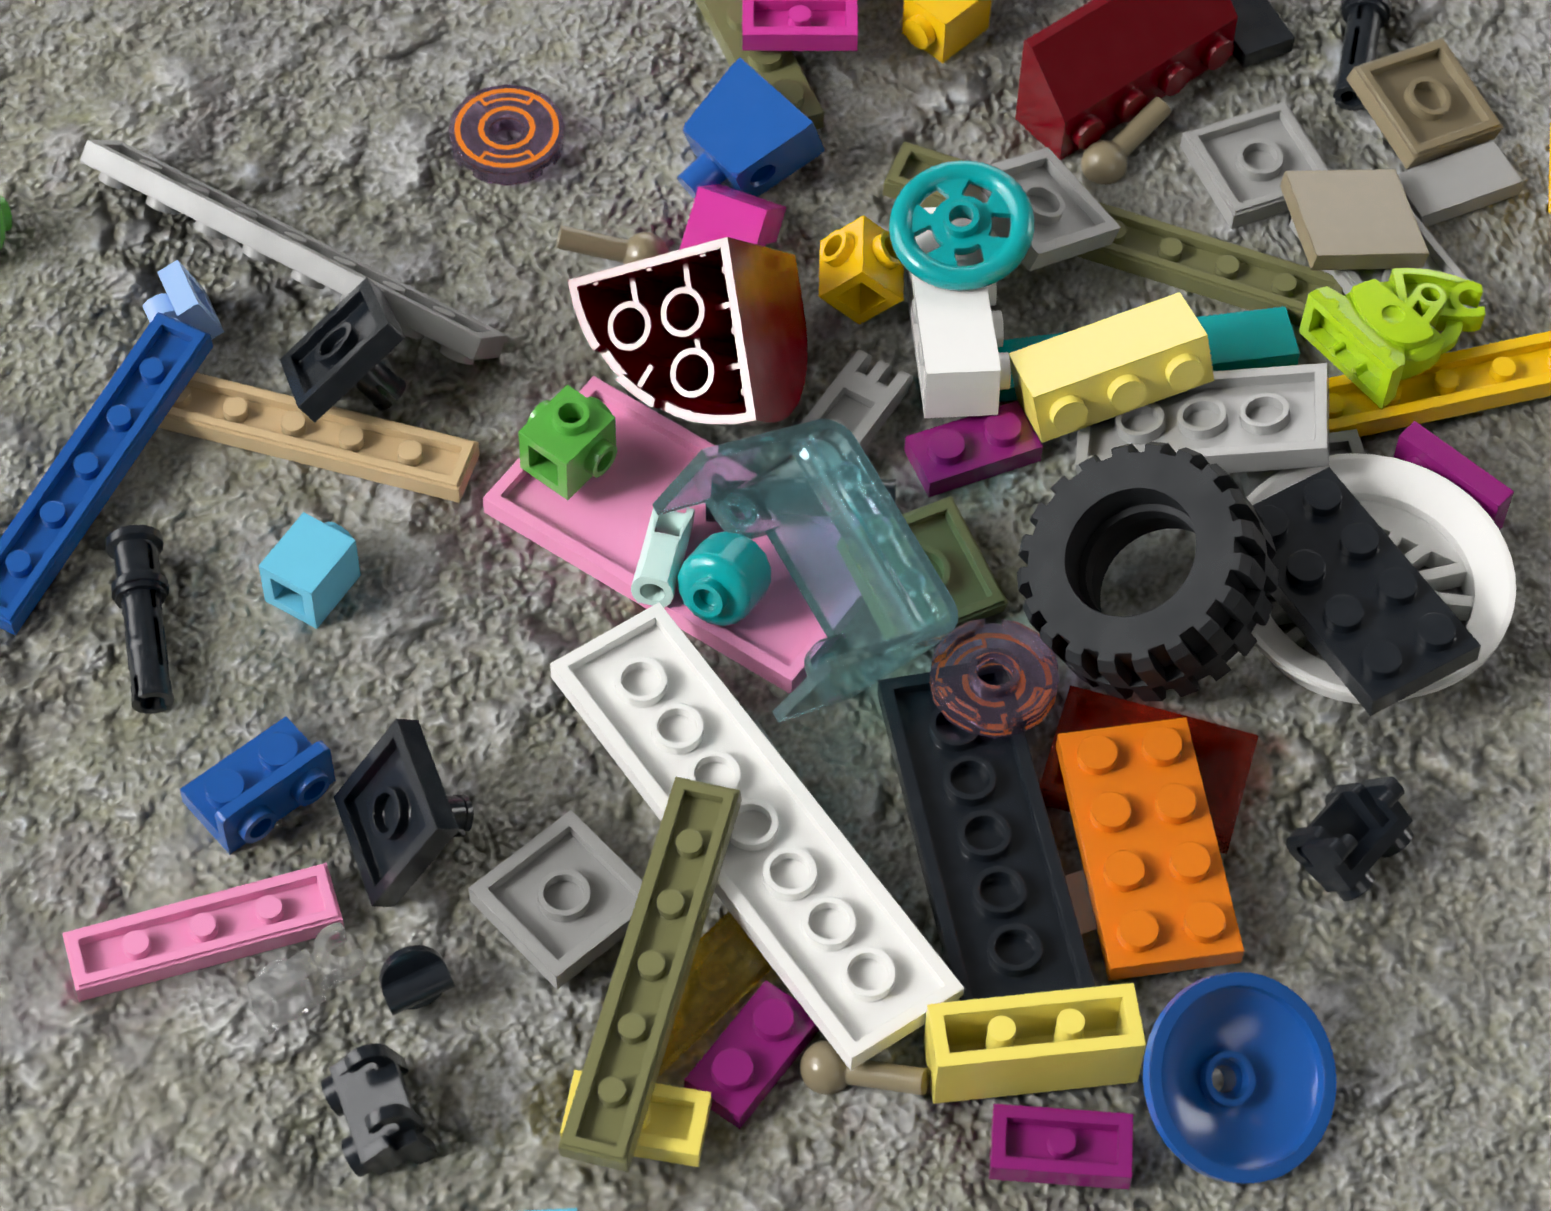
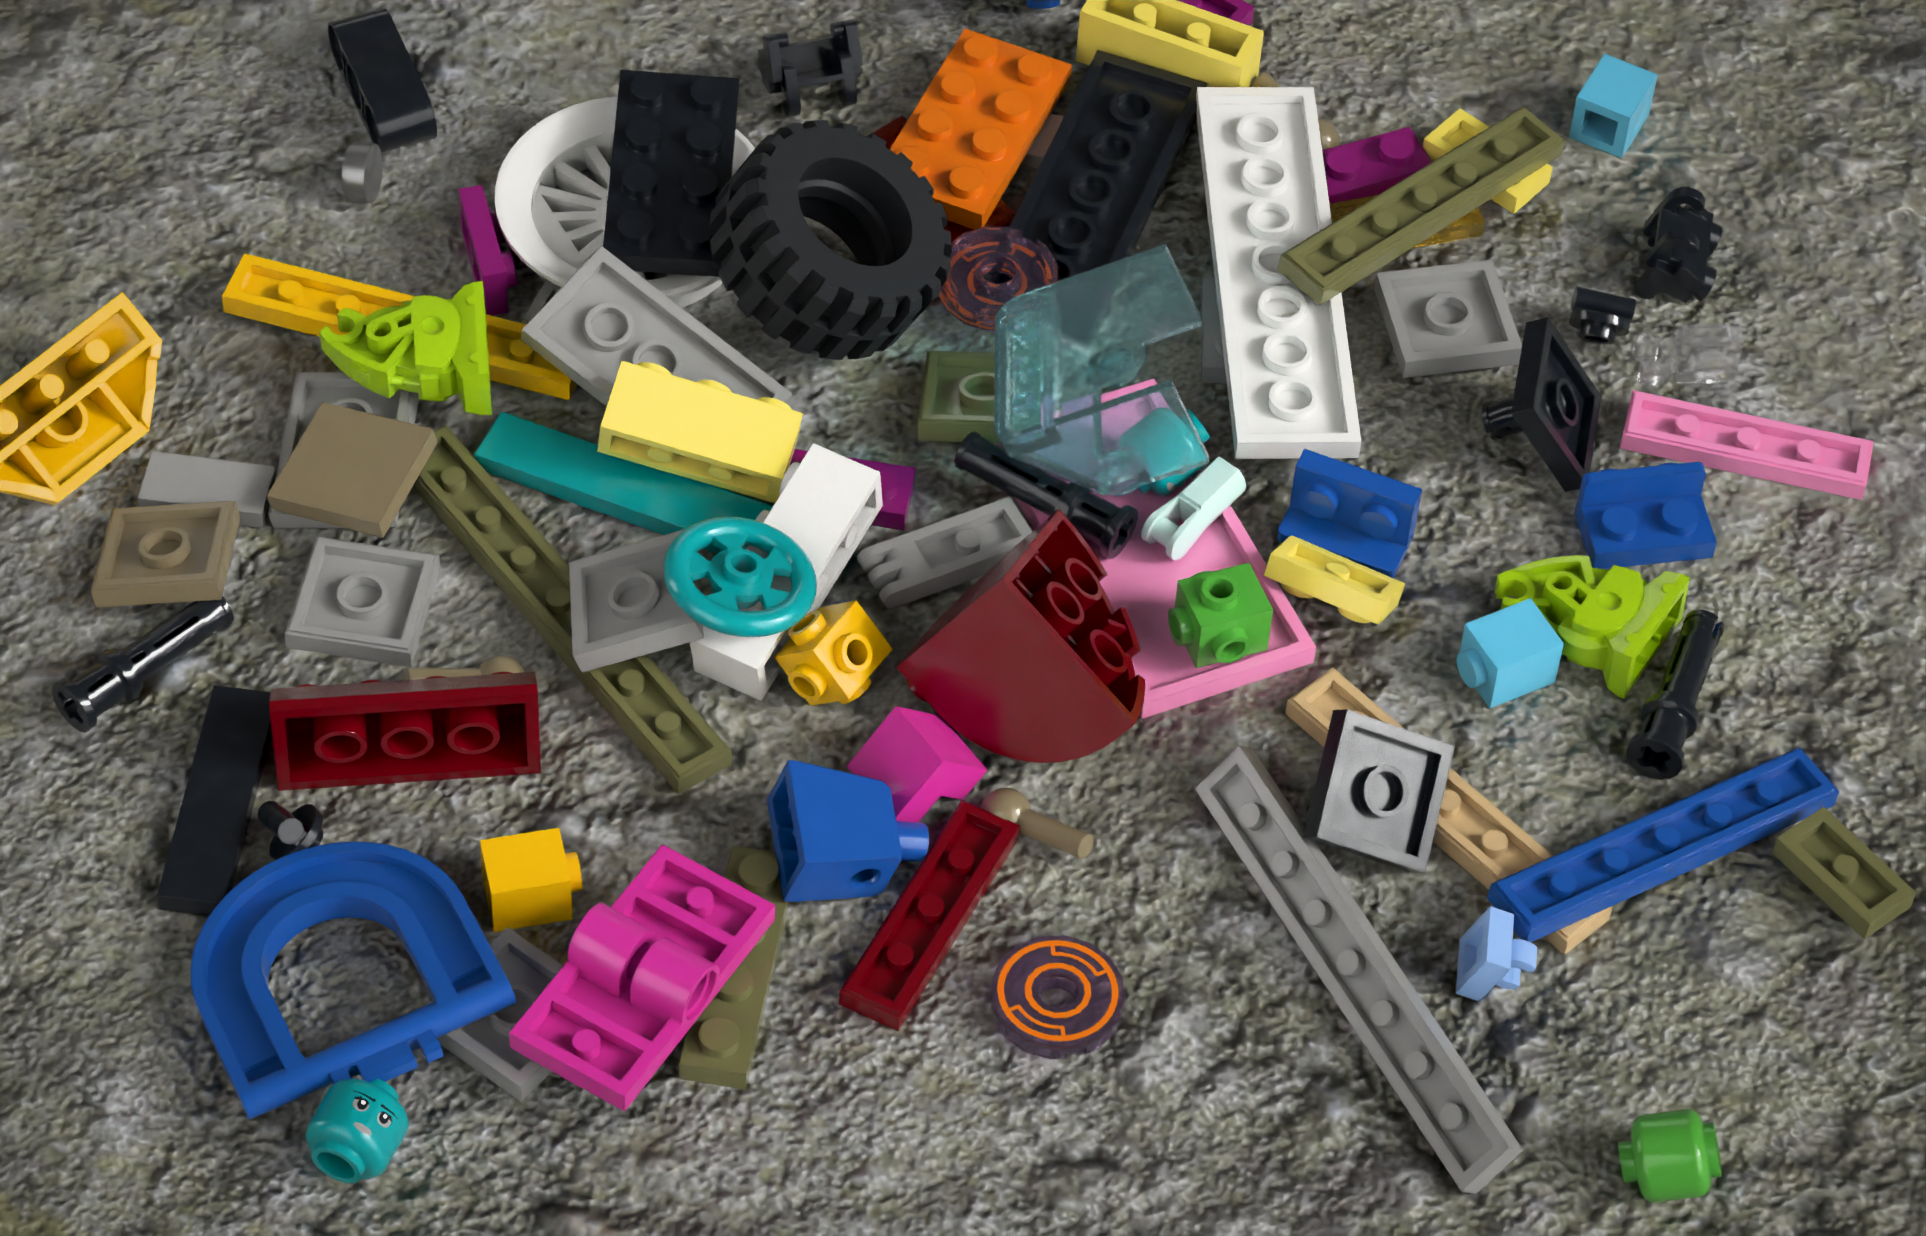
camera: 150 degrees left, 5 degrees down
none -> dark red tile [839,800,1020,1031]
none -> light yellow plate [1264,535,1405,625]
none -> blue bracket [1277,448,1422,578]
none -> lime piece [1495,555,1691,699]

